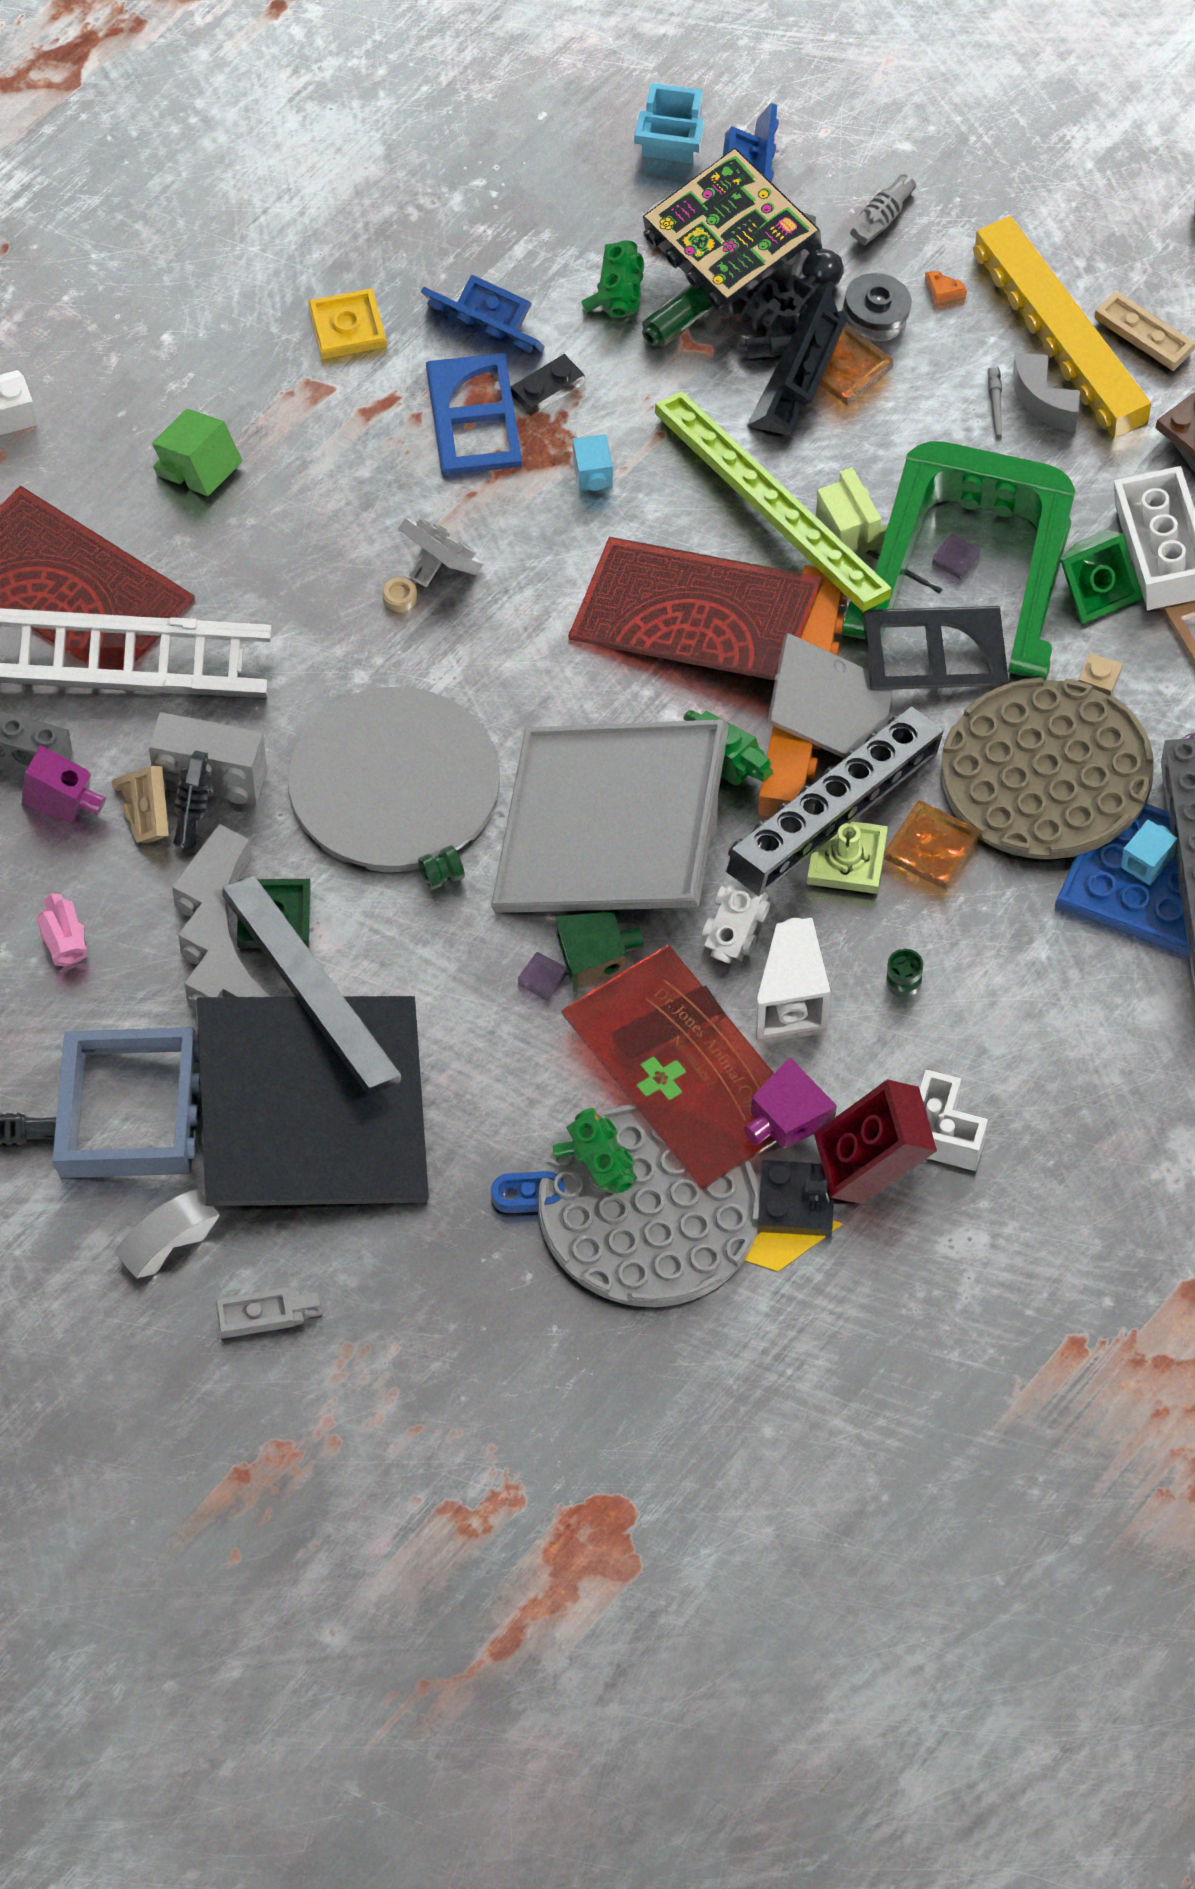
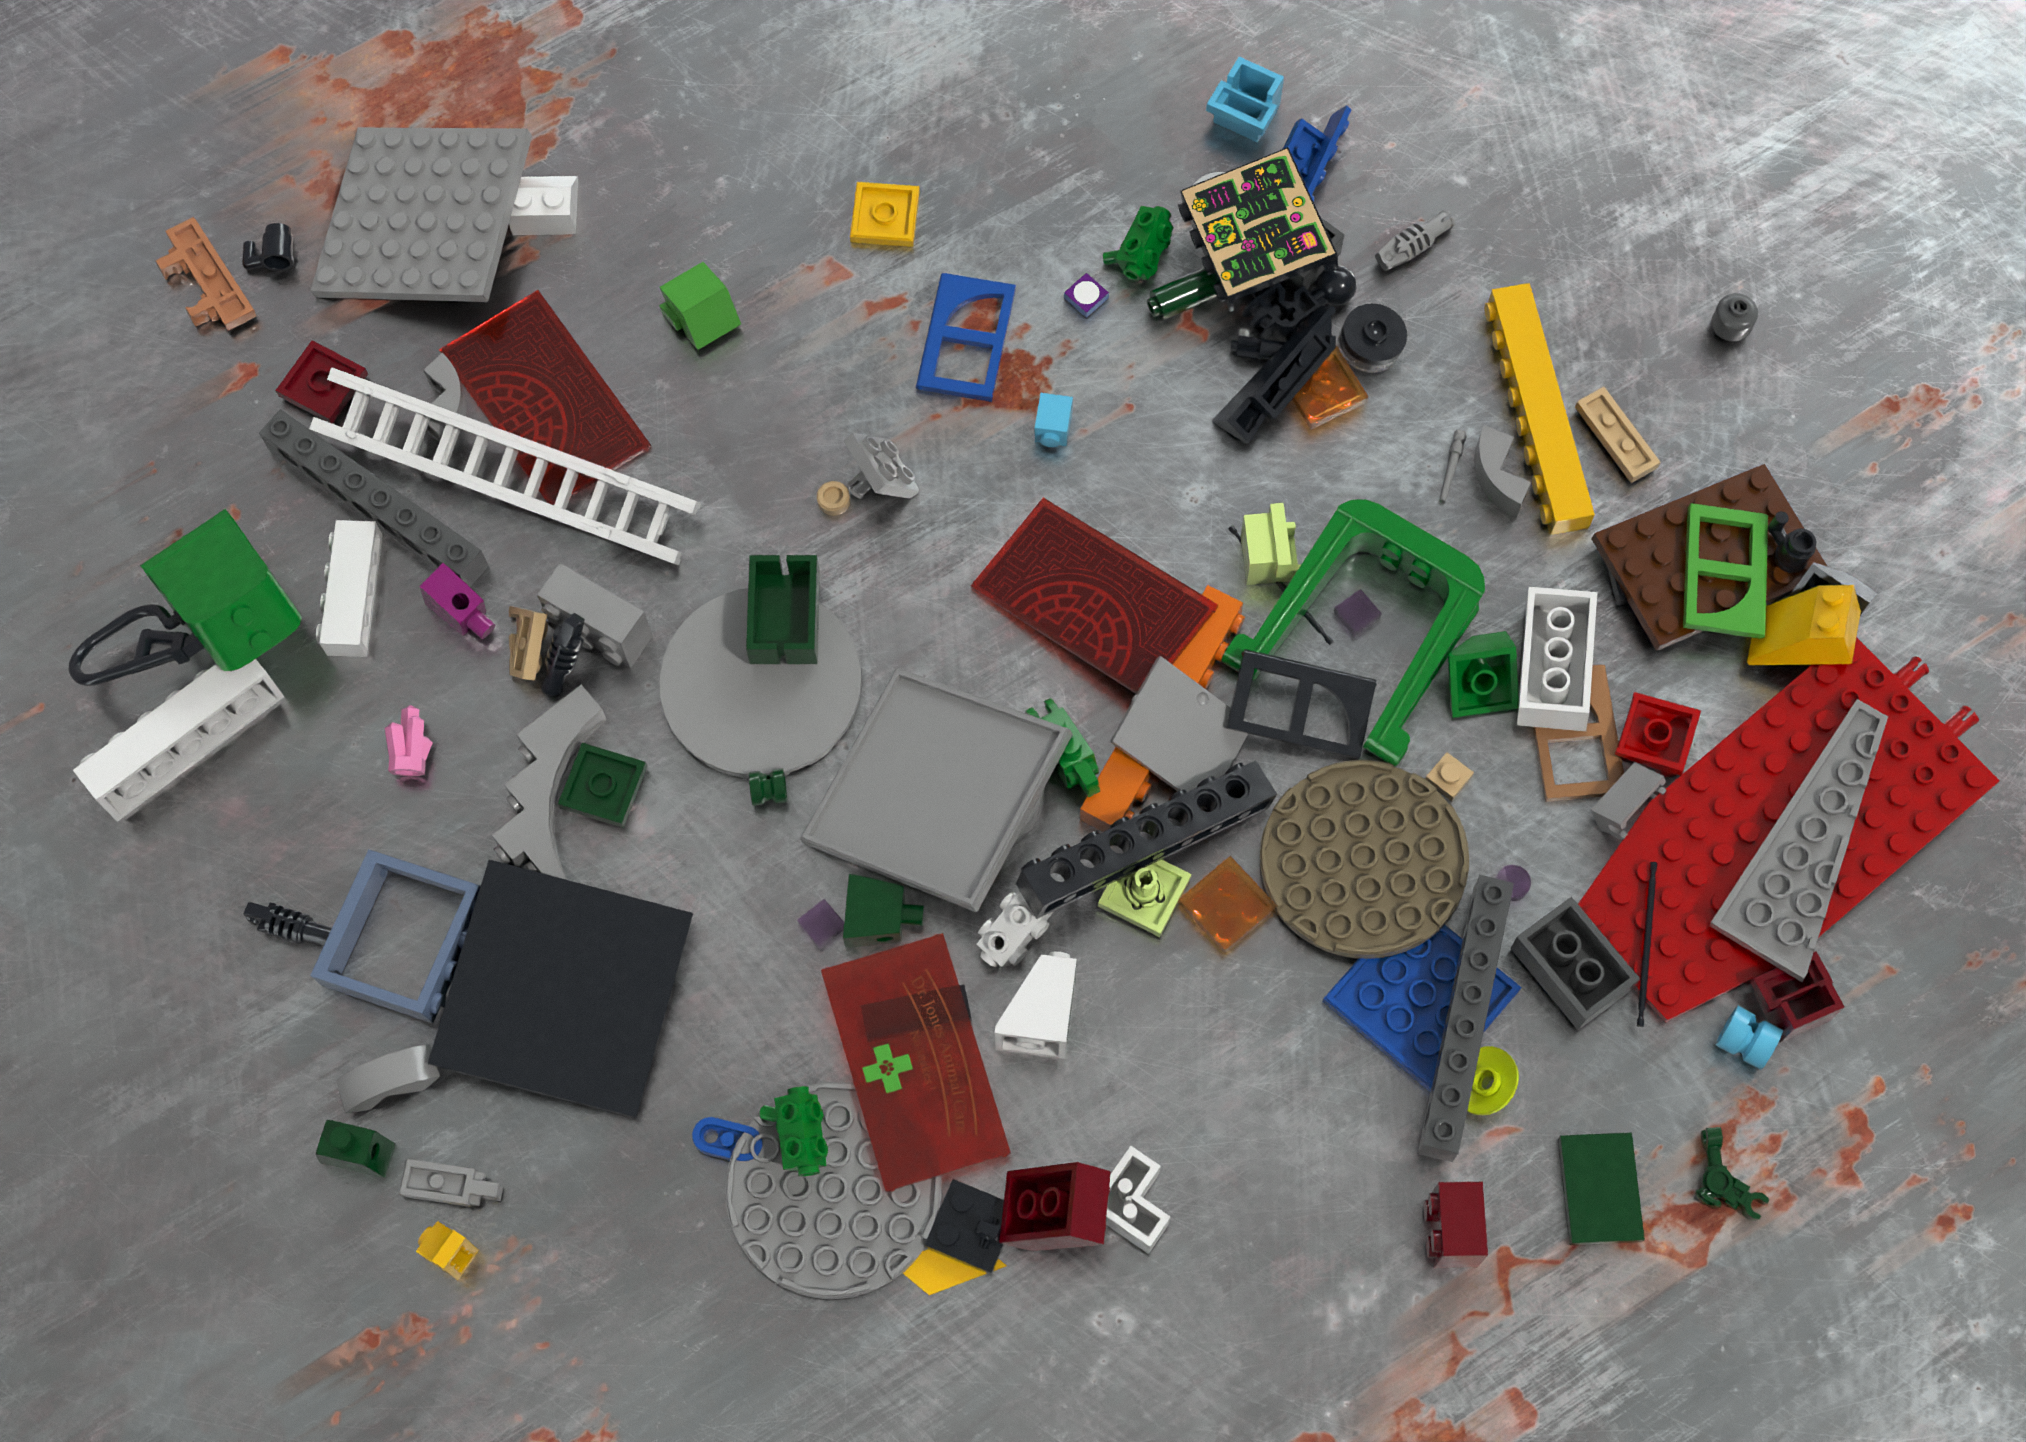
camera: 20 degrees right, 10 degrees up
tile [222,876,401,1096] -> none
blue bracket [421,274,545,353] -> none
black plate [511,353,585,416] -> none
lime plate [655,391,892,612] -> none
magenta torso [744,1057,837,1148] -> none
dark green wheel [886,948,924,998] -> none
orange tile [925,271,967,304] -> none
medium azure brick [1120,820,1178,885] -> none
none -> dark green torso [316,1120,396,1178]
none -> yellow arch [416,1221,479,1281]
none -> dark green piece [746,555,820,664]
none -> tile [1064,273,1109,318]

